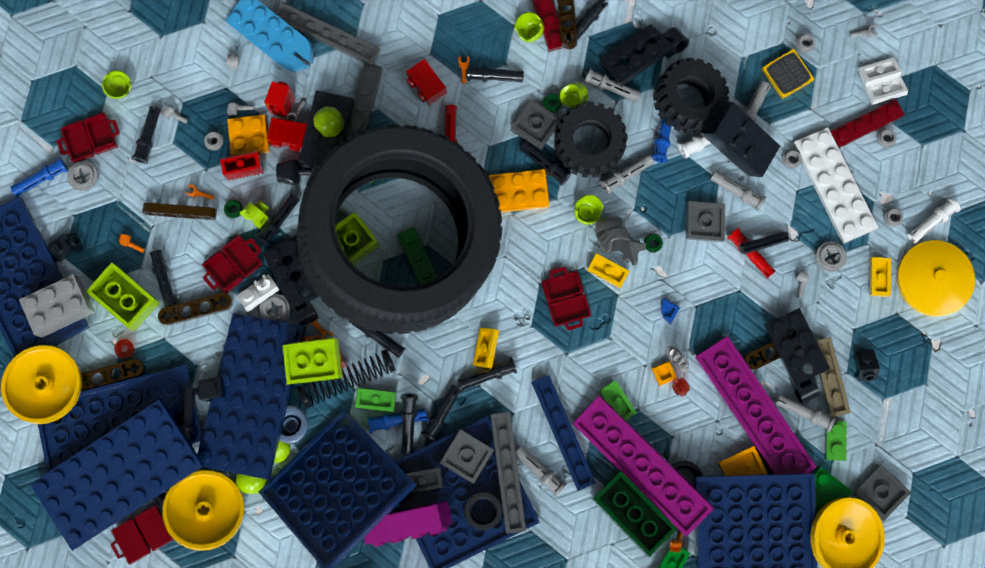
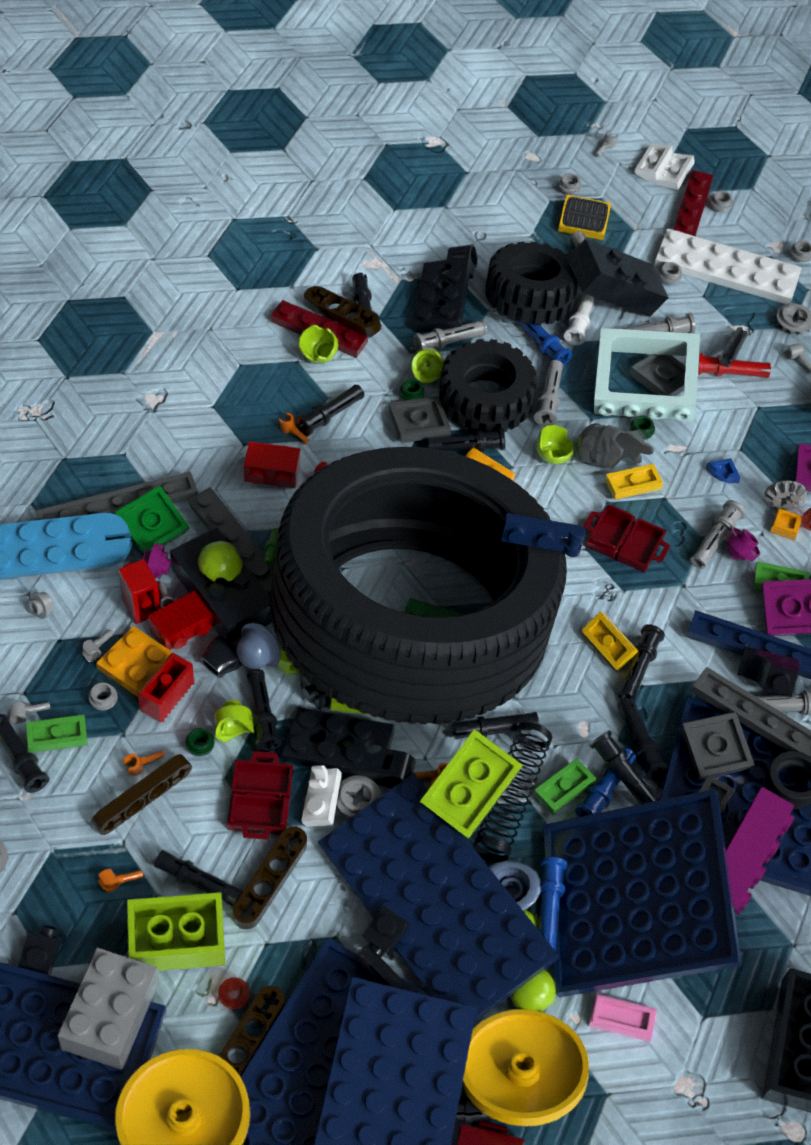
camera: 50 degrees left, 25 degrees down
none -> bright green plate [26,715,88,753]
none -> green plate [115,486,190,555]
none -> magenta plate [142,542,172,579]
none -> sand blue hat [236,623,281,669]
none -> dark blue plate [501,513,586,557]
none -> blue pin [539,857,567,951]
none -> bright pink tile [589,993,657,1042]
none -> light aqua piece [594,328,700,421]
none -> light grey pin [690,500,746,569]
none -> magenta plate [726,527,760,562]
none -> black arch [737,646,799,697]

